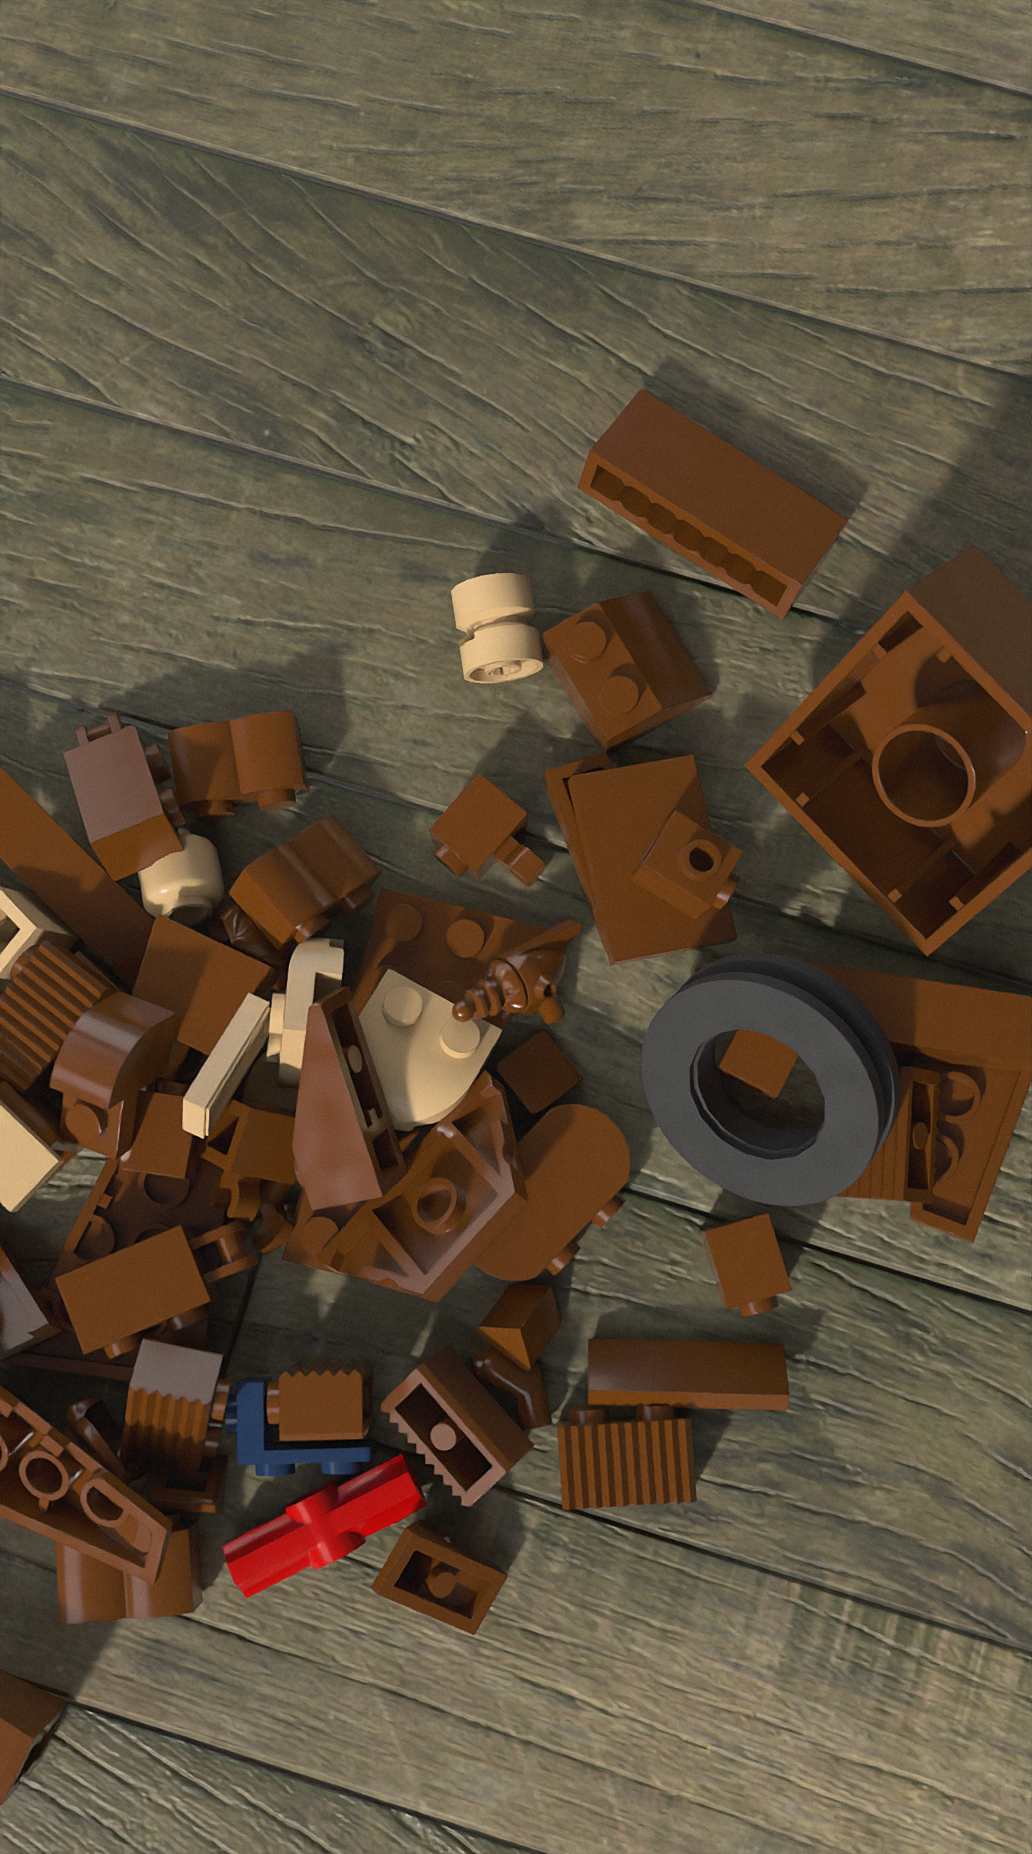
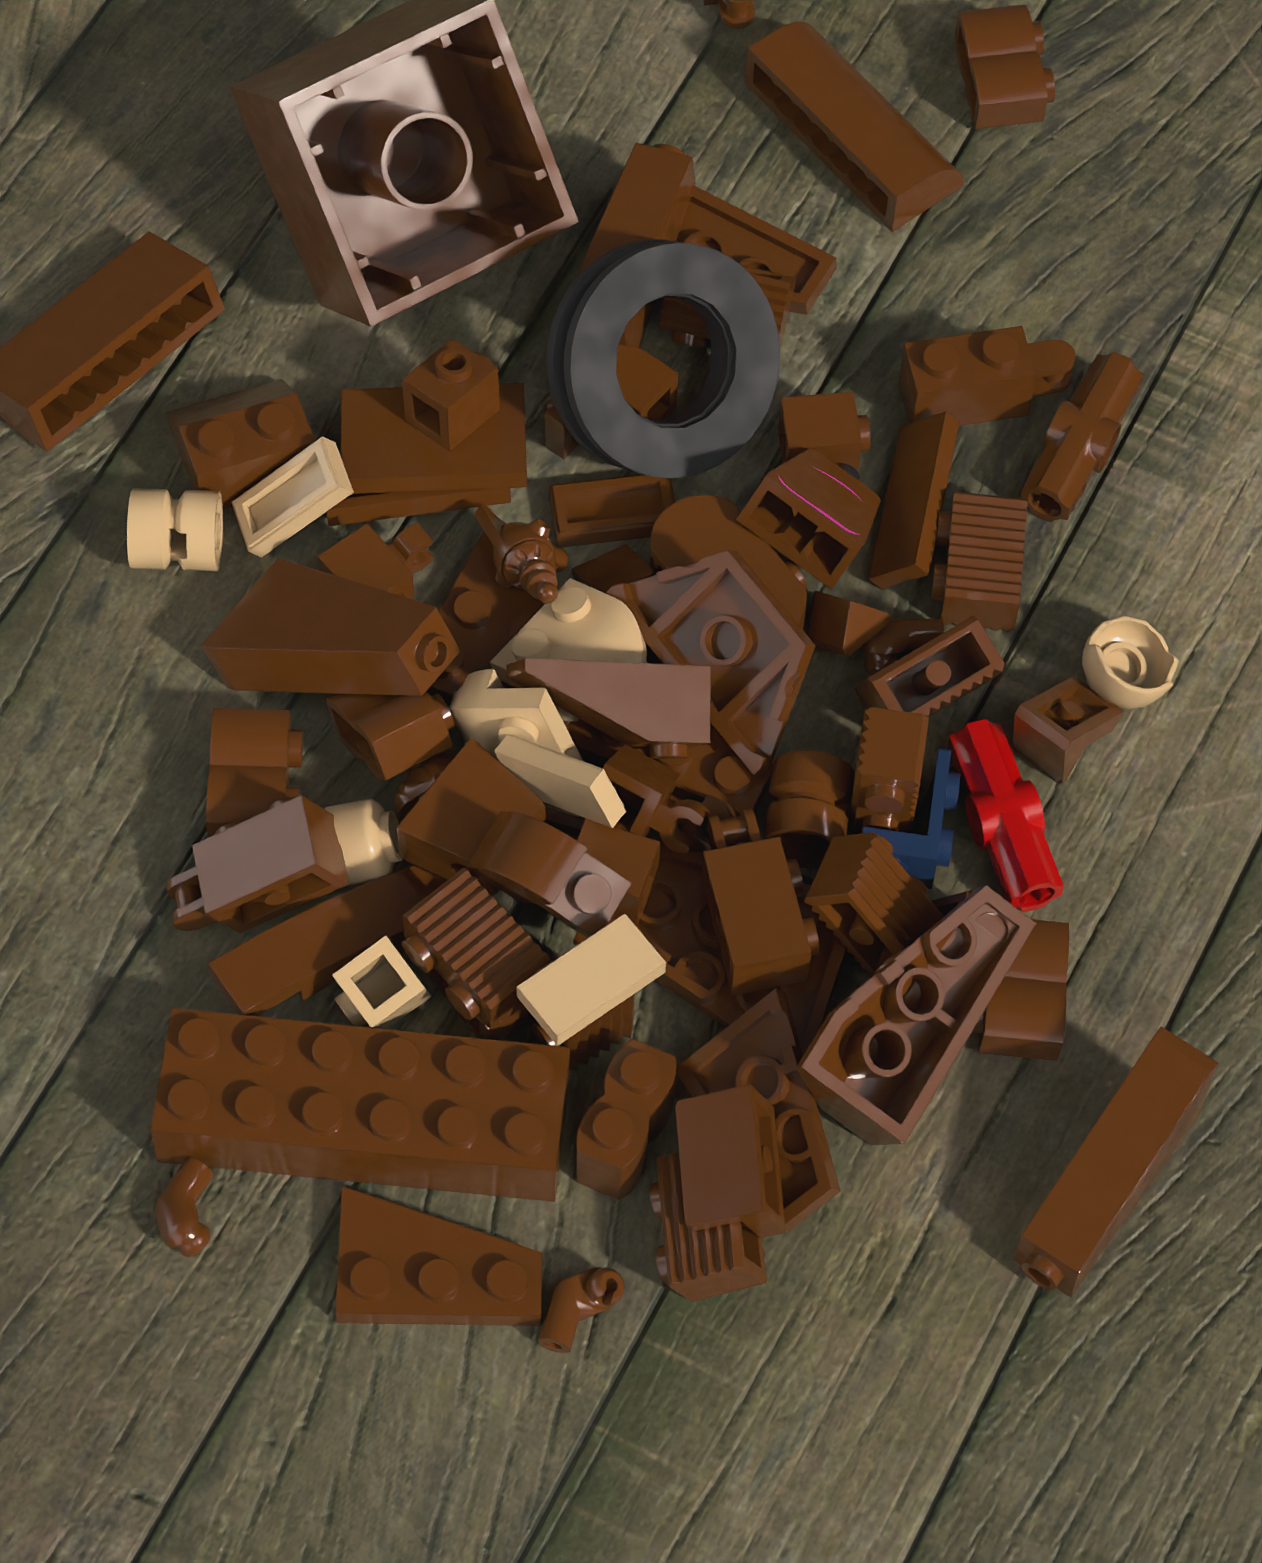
camera: 85 degrees left, 20 degrees down
none -> reddish brown slope [201,558,461,696]
none -> tan tile [231,436,354,557]
none -> reddish brown tile [549,474,675,548]
none -> reddish brown torso [736,448,881,590]
none -> reddish brown wheel [763,750,855,869]
none -> reddish brown brick [899,326,1075,426]
none -> reddish brown piece [1020,352,1144,522]
none -> tan hair [1082,615,1179,709]

